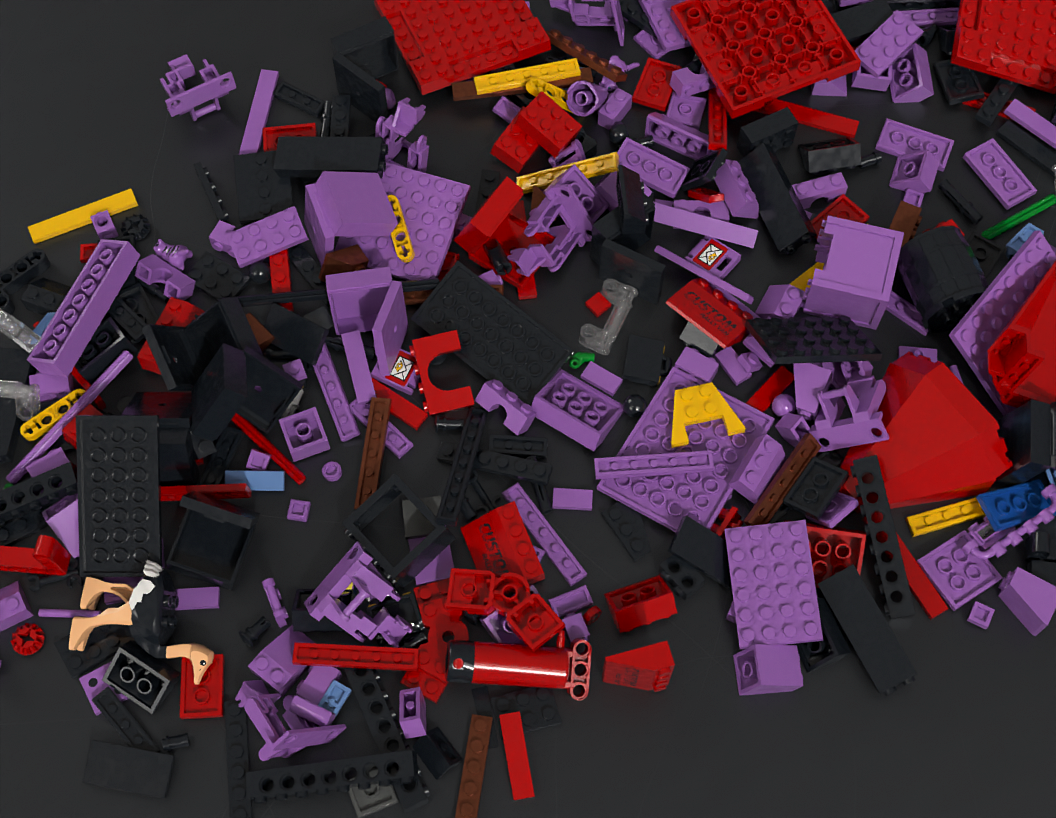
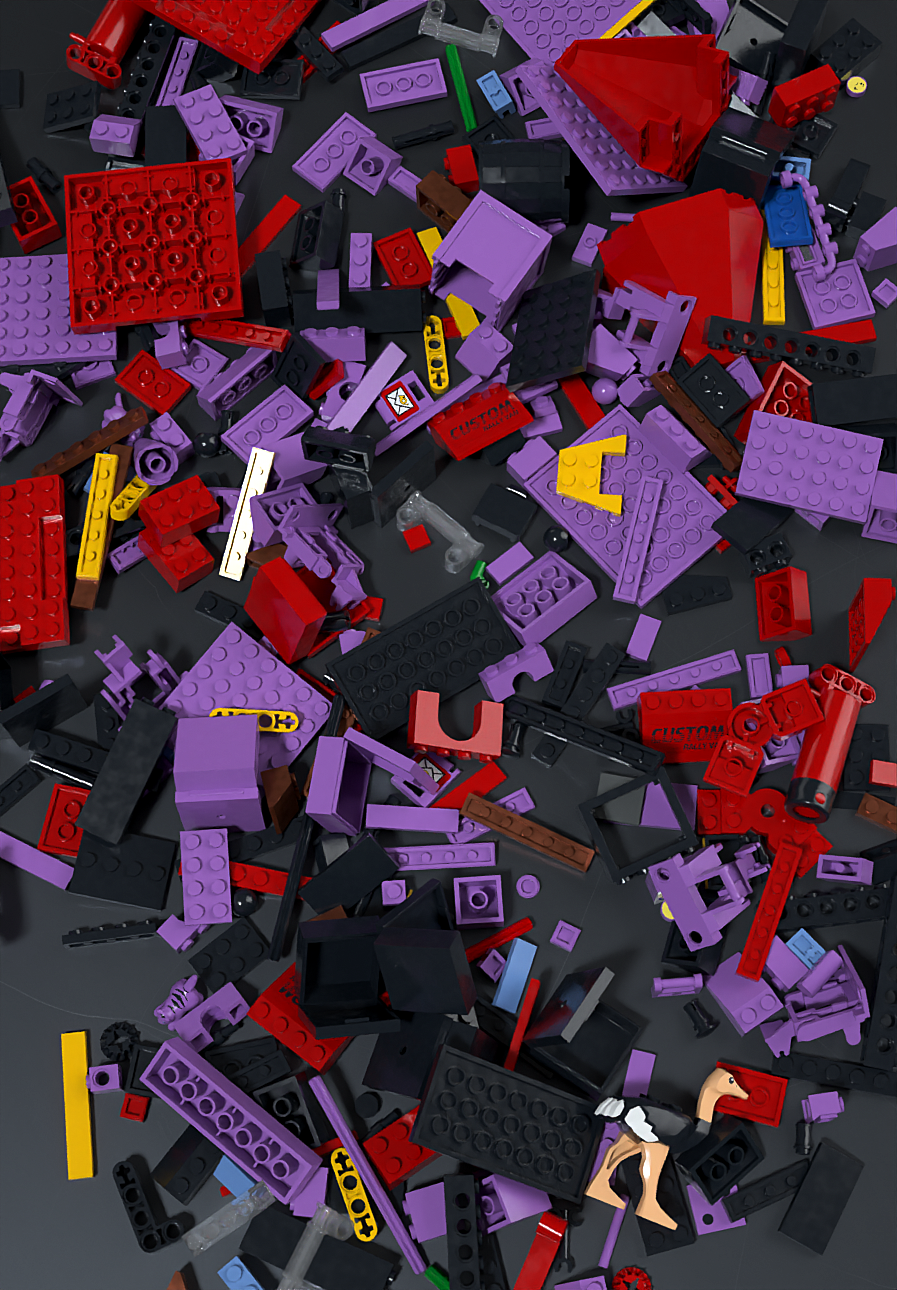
camera: 70 degrees left, 5 degrees up
none -> medium lavender tile [317,269,339,310]
none -> yellow beam [423,315,449,394]
none -> red tile [441,317,461,340]
none -> medium lavender window [801,1091,844,1124]

